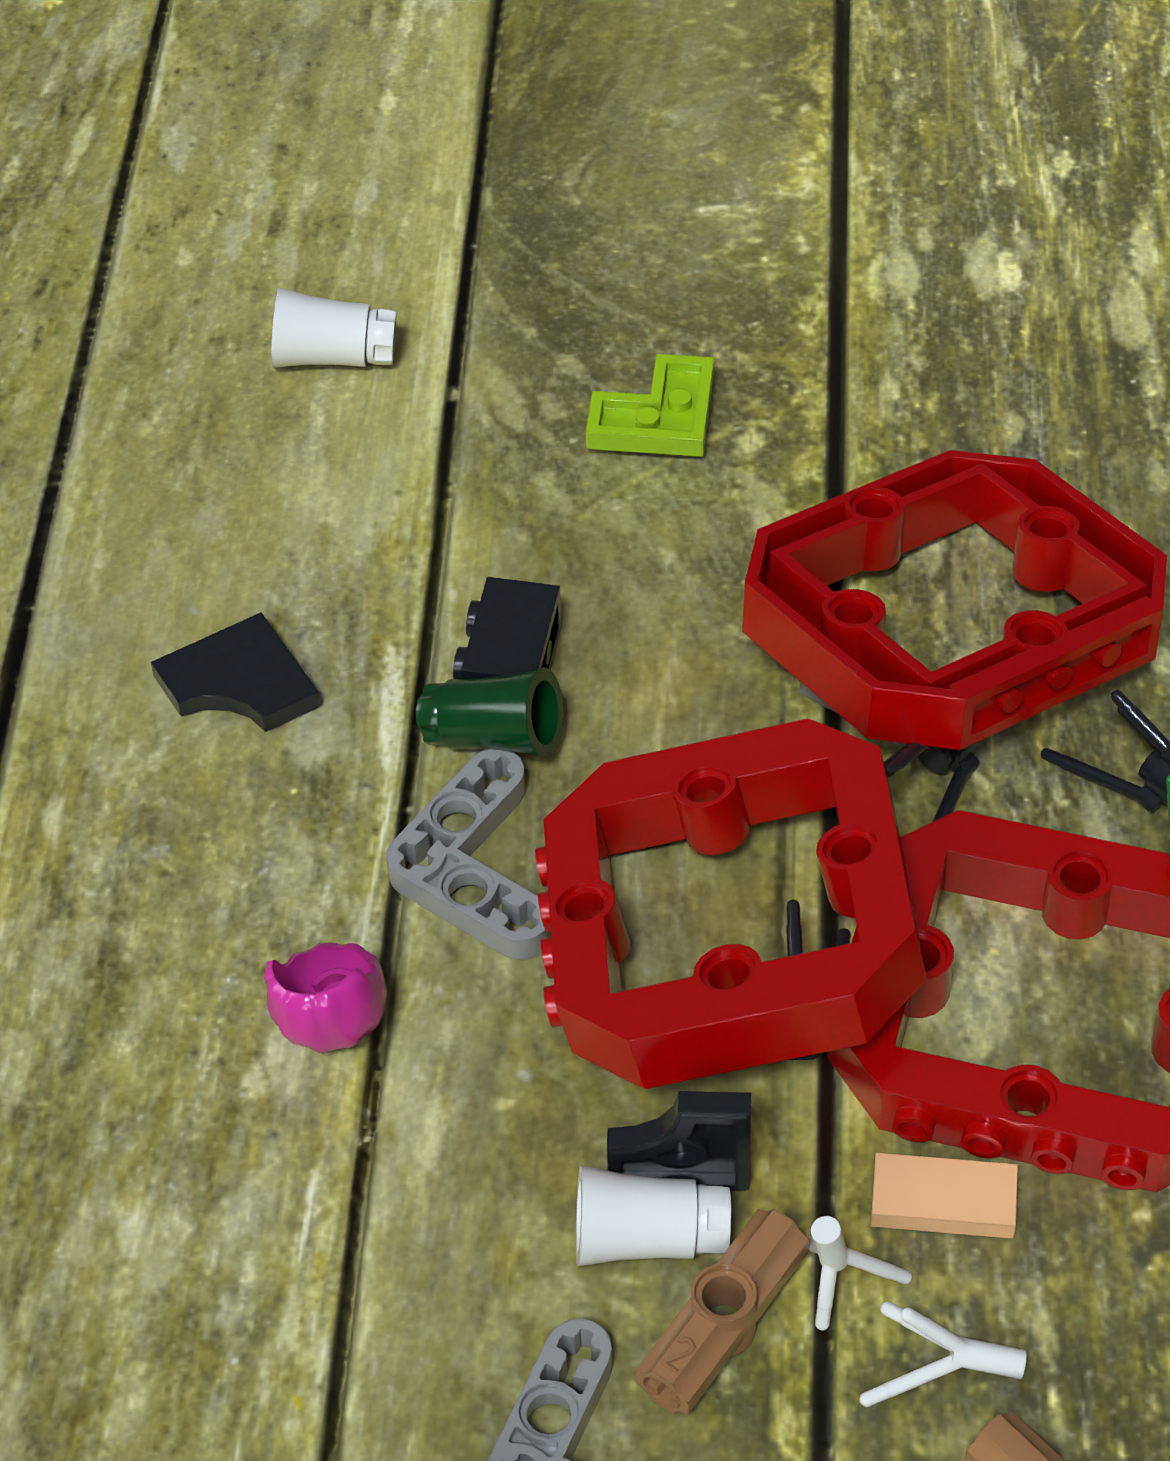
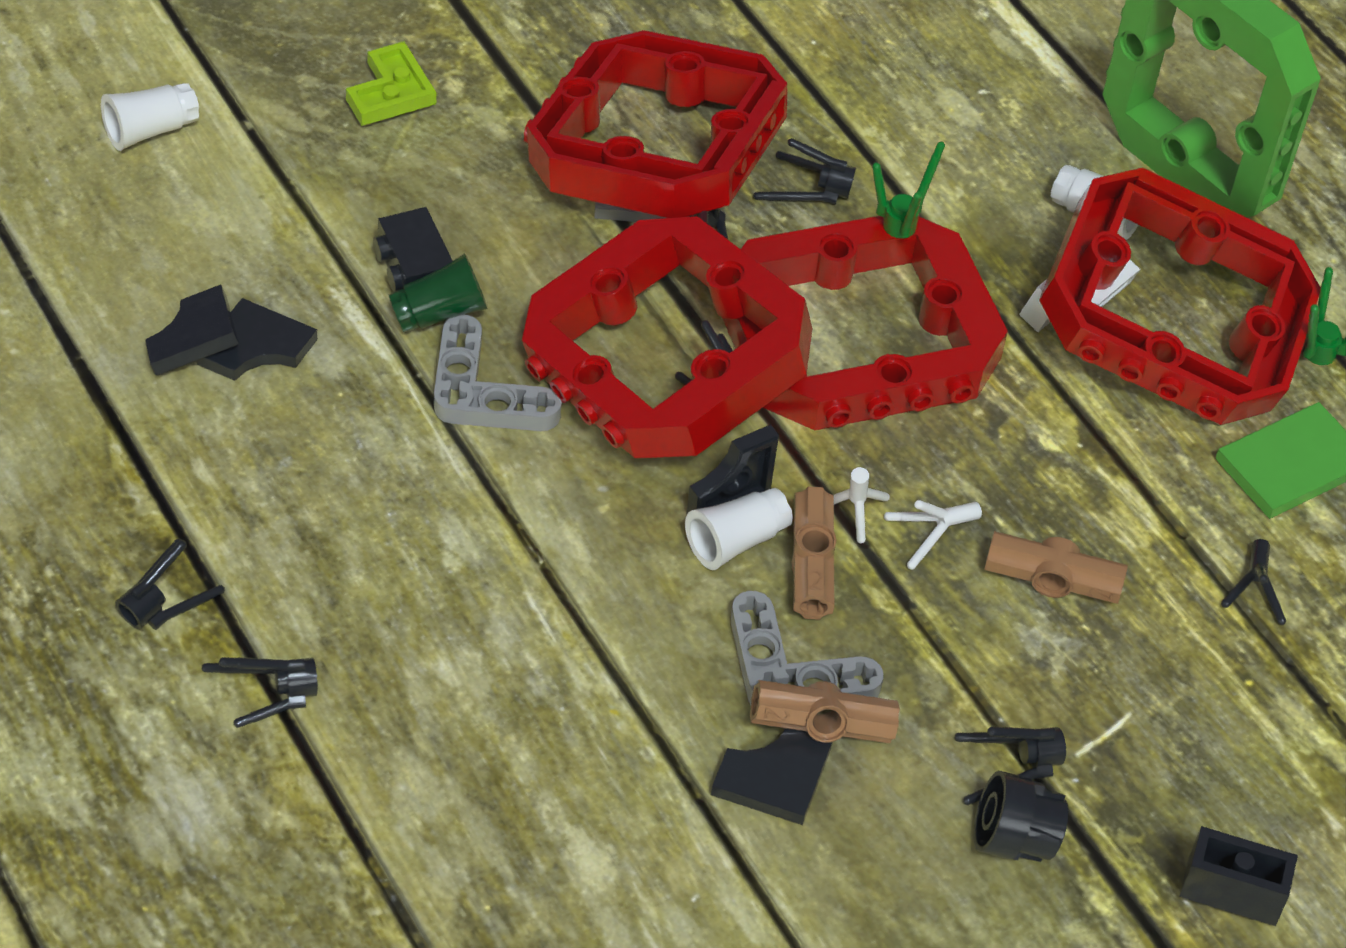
camera: 40 degrees left, 0 degrees up
dark pink hair [264,942,388,1054] -> none
light nougat tile [871,1153,1018,1239] -> none
none -> black tile [145,284,239,375]

